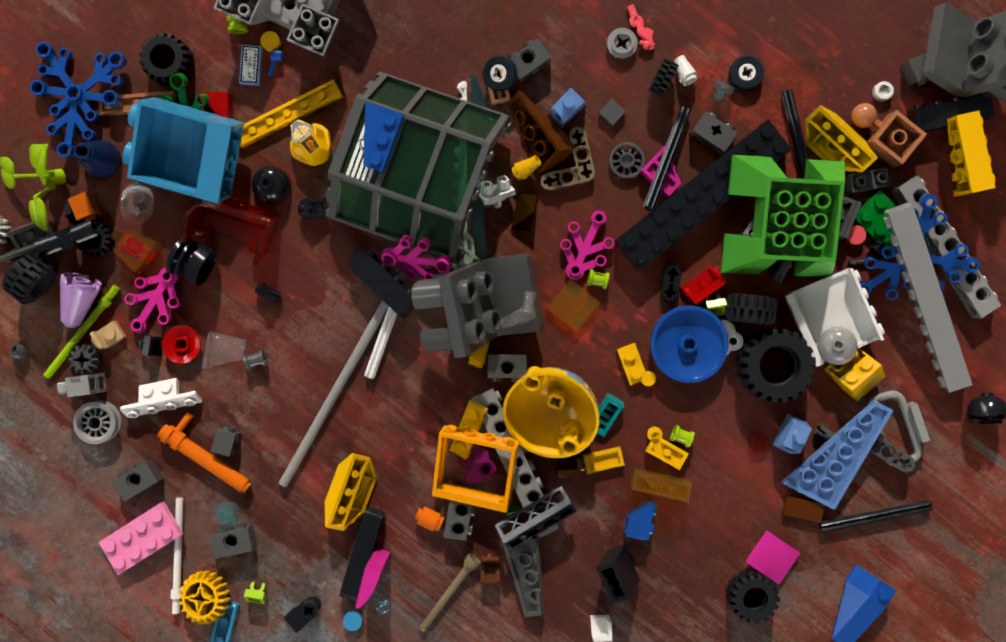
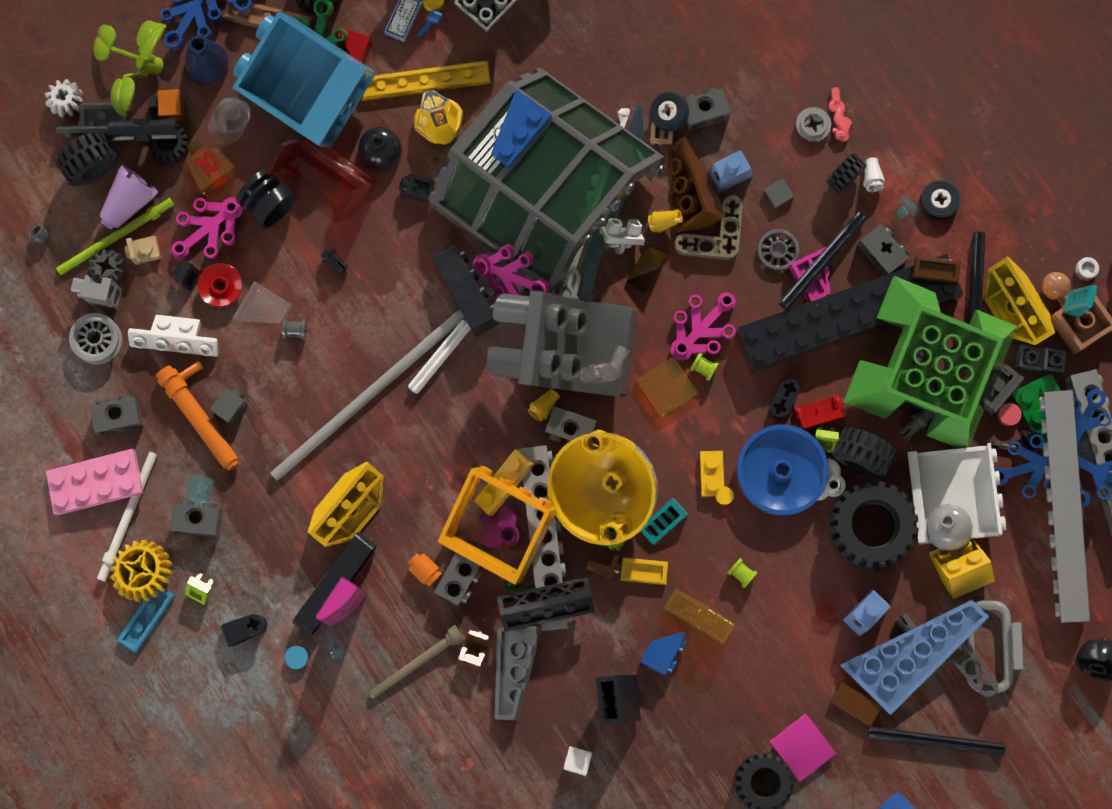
camera: 15 degrees right, 10 degrees down
yellow hinge [645,426,689,470] -> none
none -> reddish brown tile [912,256,961,285]
none -> teal slope [1063,285,1097,317]

